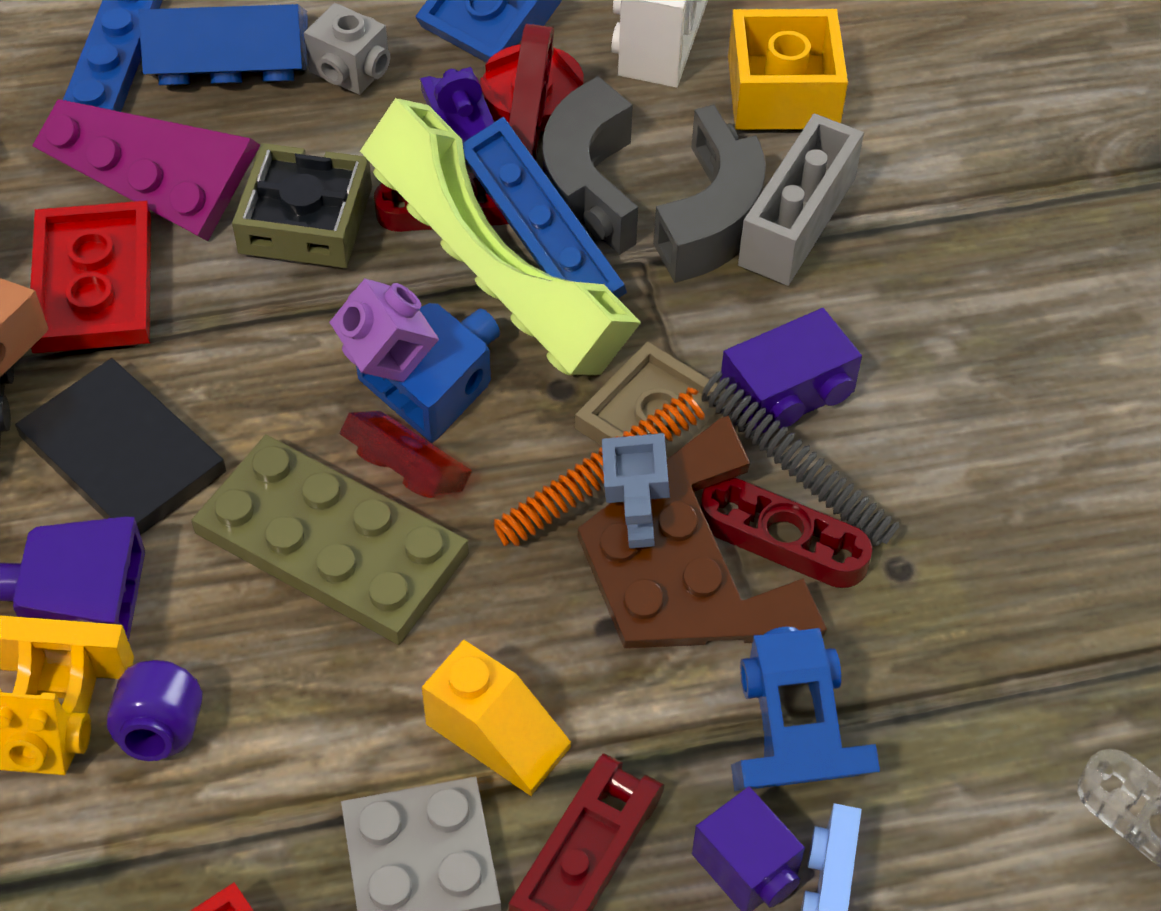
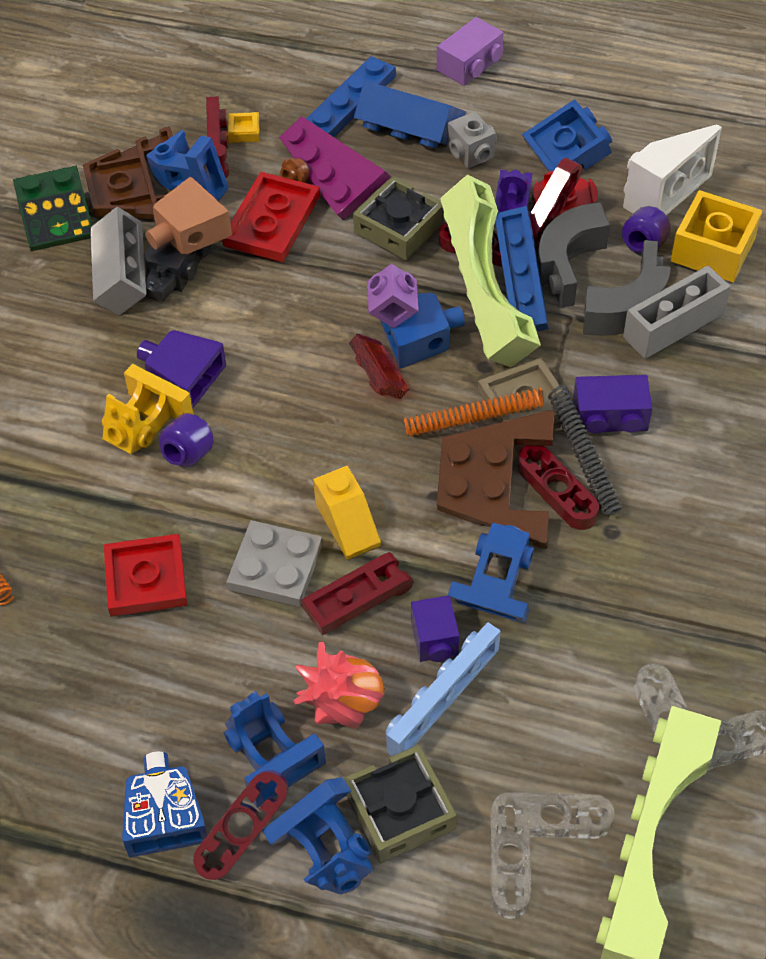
camera: 30 degrees right, 0 degrees up
black tile [15,358,227,535] -> none
olive plate [191,434,469,645] -> none
sand blue plate [602,433,670,548] -> none
none -> dark orange plate [280,158,309,183]
none -> dark purple head [622,206,671,255]

